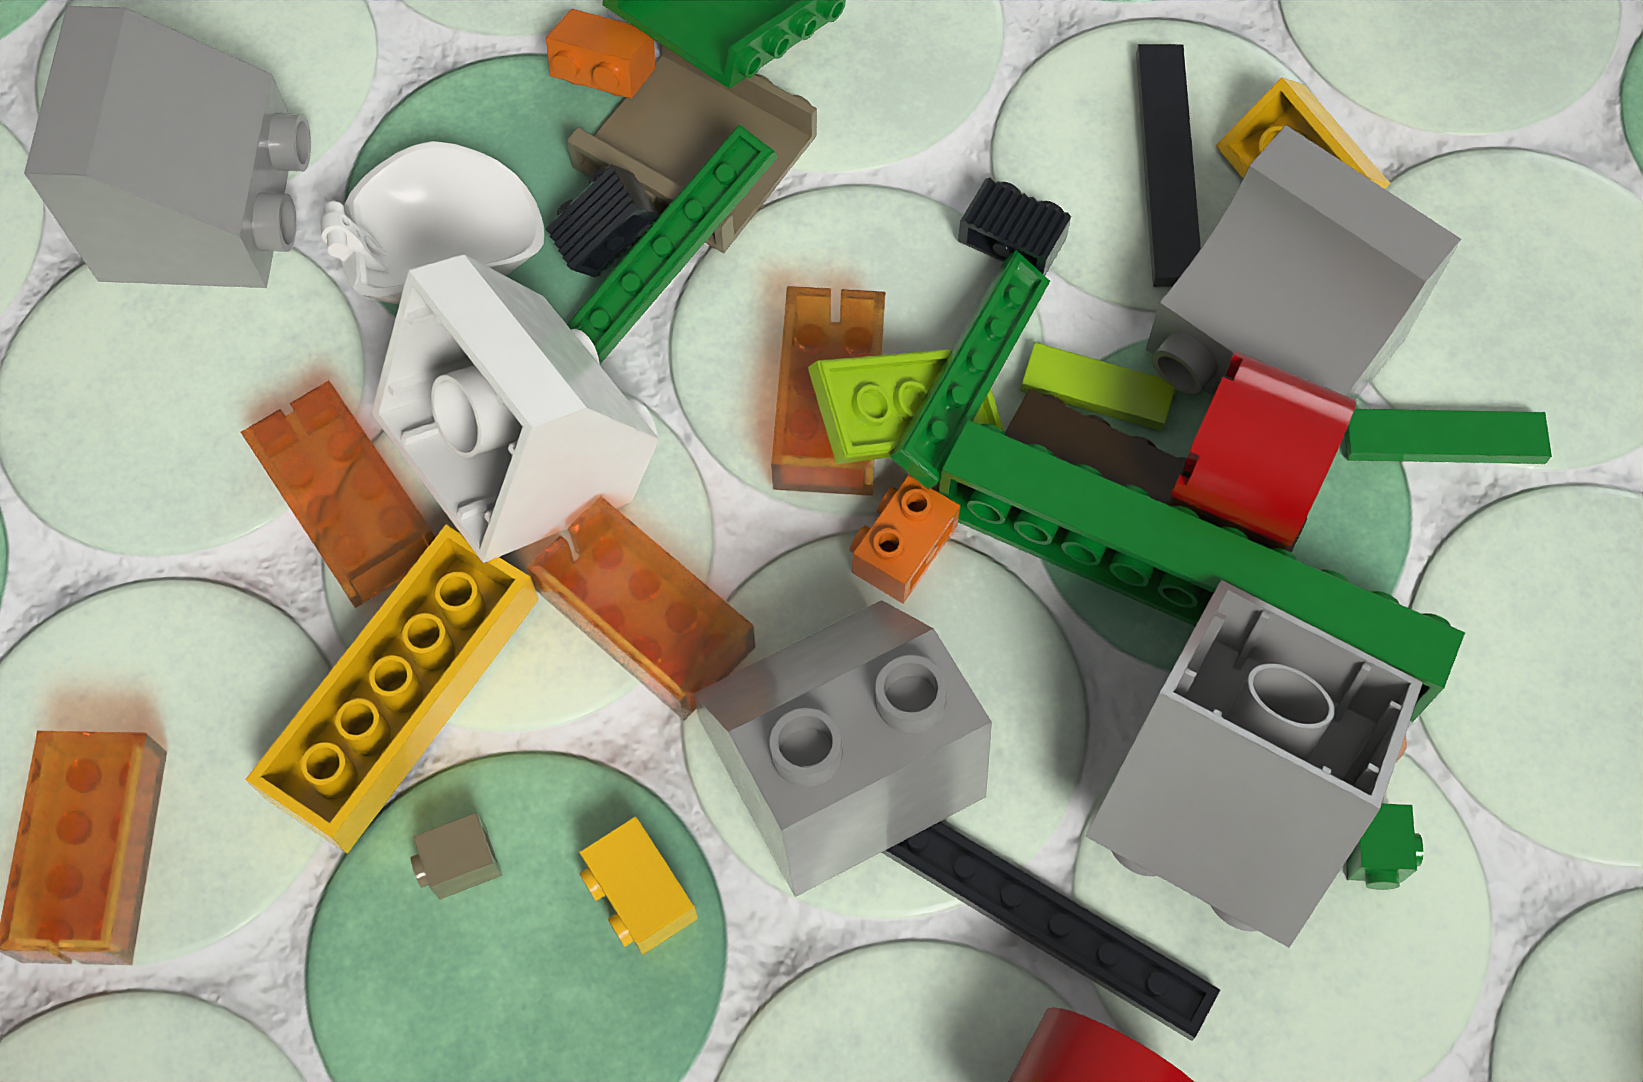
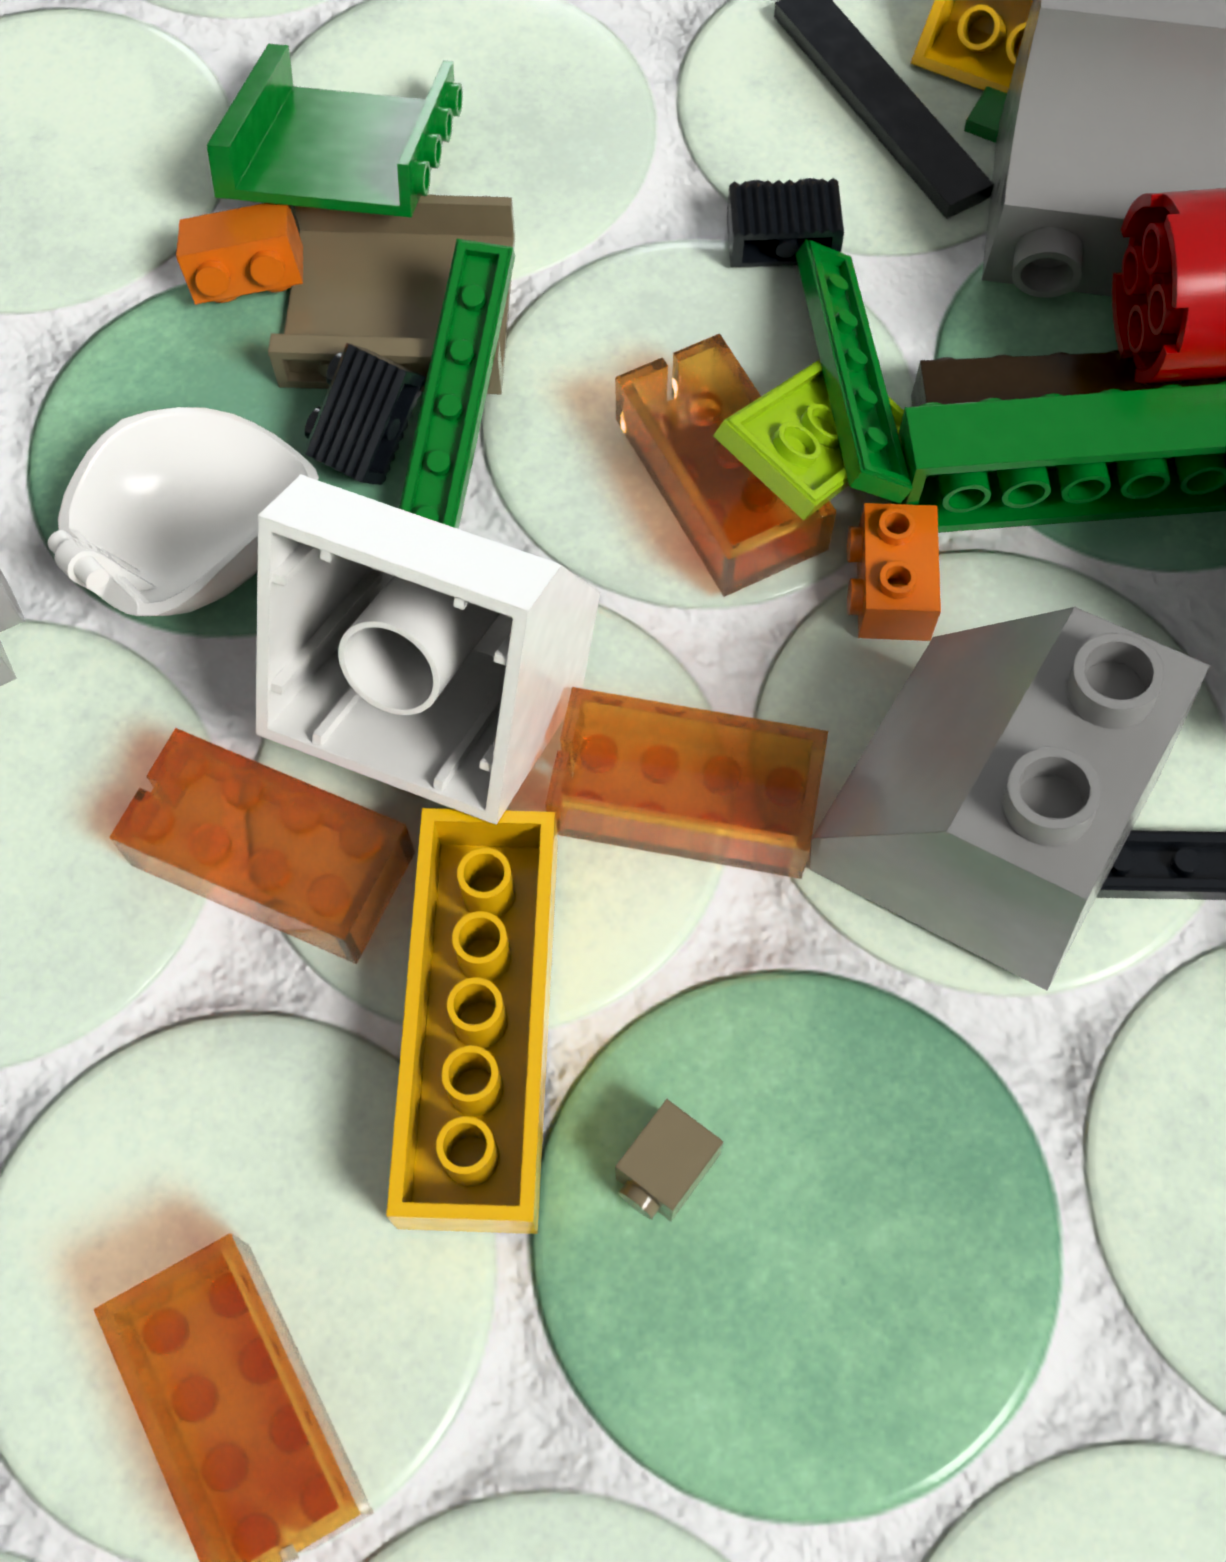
camera: 30 degrees left, 0 degrees up
yellow brick [579,816,698,955] -> none
lime tile [1020,342,1175,431] -> none

